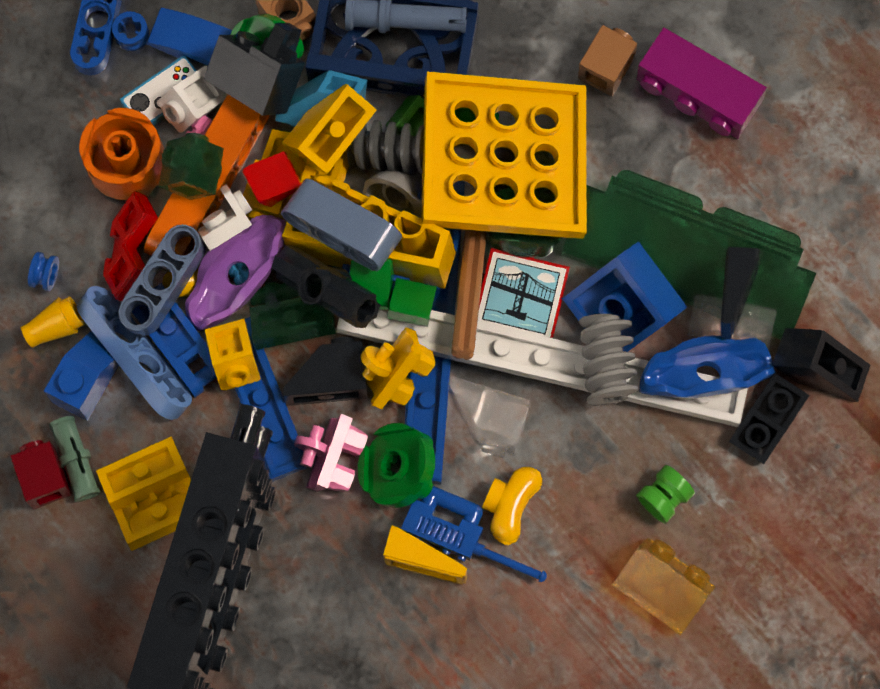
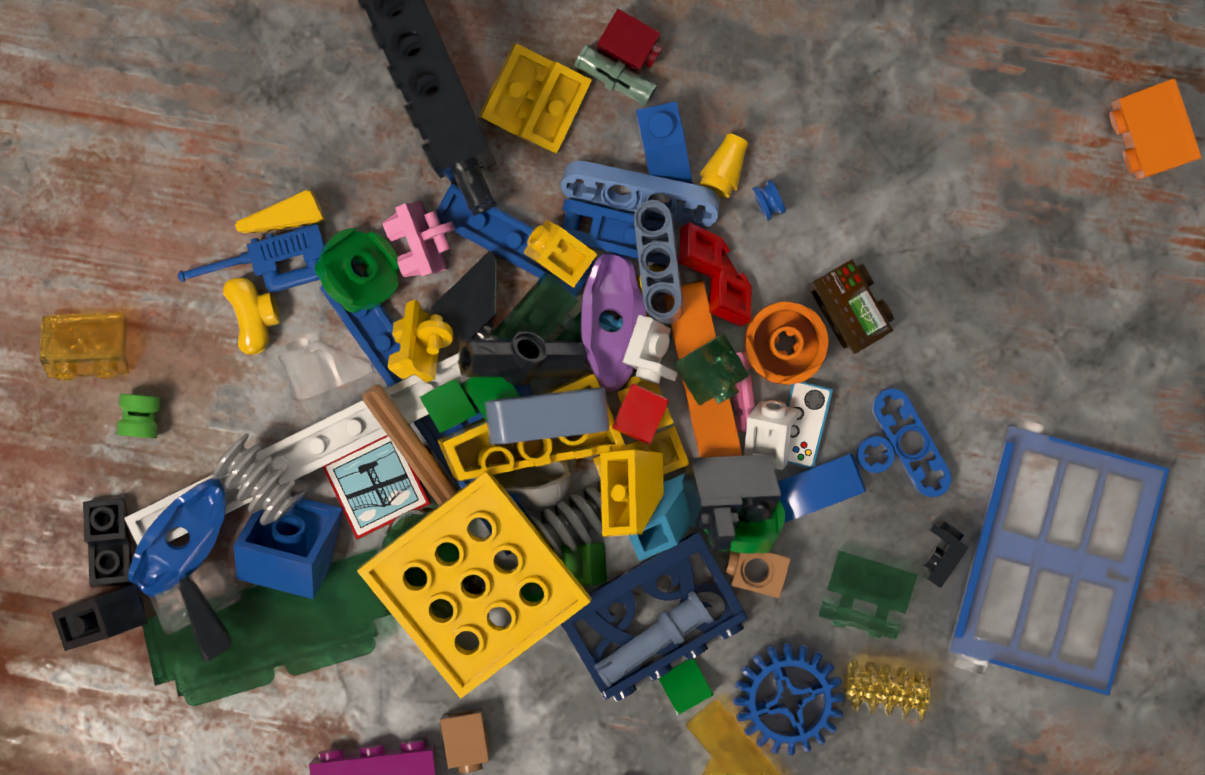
camera: 135 degrees right, 15 degrees up
none -> dark brown slope [806,259,895,356]

